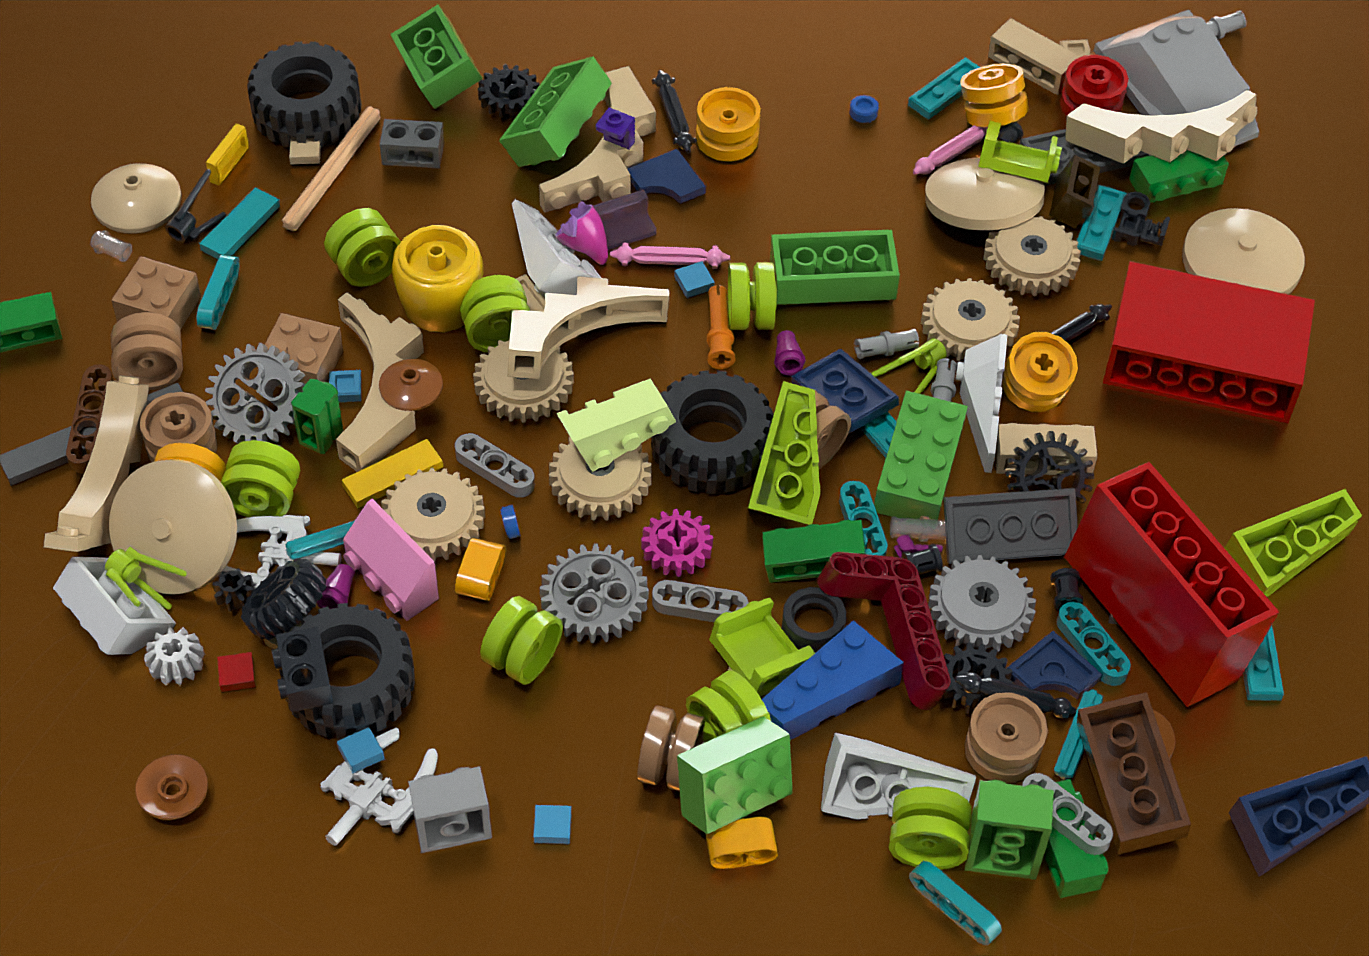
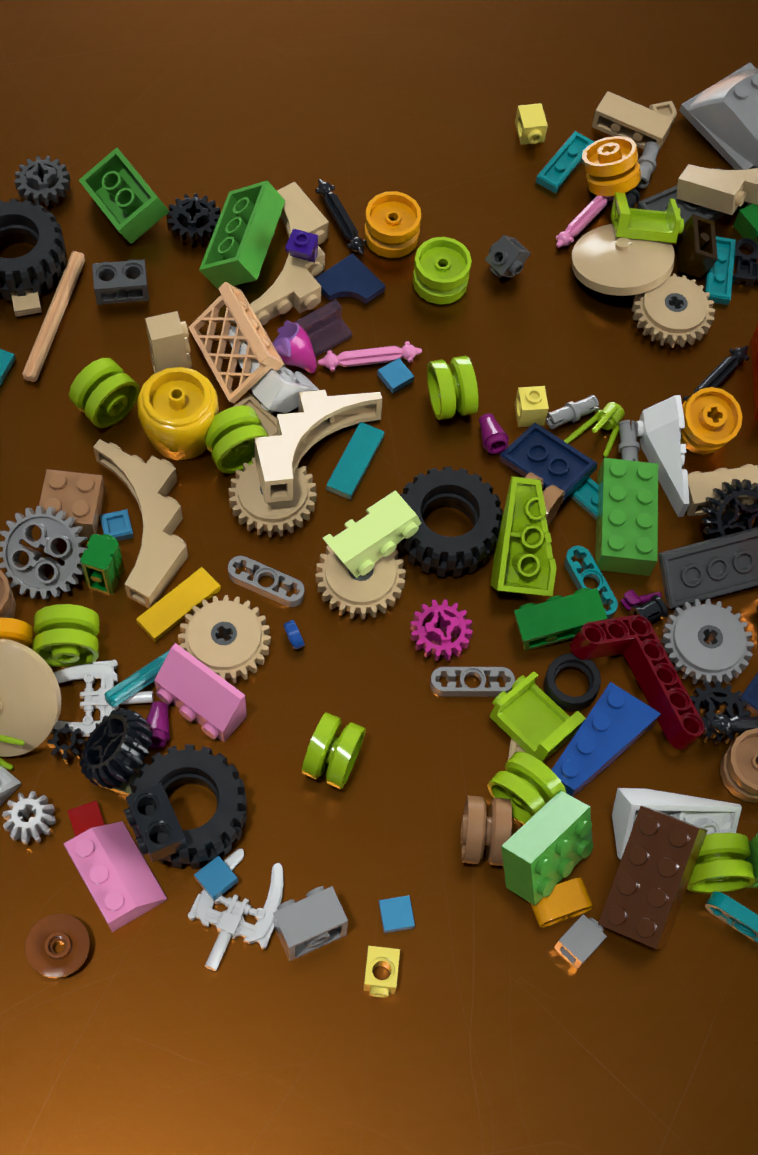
camera: 15 degrees left, 10 degrees up
dark orange dish [379,359,443,411] -> none
light orange beam [455,538,506,601] -> none
light grey gear [540,544,649,643] -> none
orange pin [706,285,735,369] -> none
bright green brick [770,230,900,305] -> none
blue tile [850,95,879,123] -> none
clear pin [890,516,946,542] -> none
tan gear [921,278,1020,361] -> none
red wheel [1060,54,1129,116] -> none
none -> dark grey gear [14,156,71,206]
none -> bright pink slope [64,821,167,932]
none -> tan brick [145,311,192,373]
none -> light nougat fence [188,282,284,404]
none -> teal tile [326,422,385,500]
none -> light yellow brick [363,946,400,998]
none -> lime wheel [412,237,472,305]
none -> dark grey brick [485,235,531,278]
none -> light yellow brick [514,386,549,427]
none -> light yellow brick [515,103,548,145]
none -> light grey brick [554,914,607,969]
none -> reddish brown brick [598,806,708,949]
none -> light grey pin [636,142,660,188]

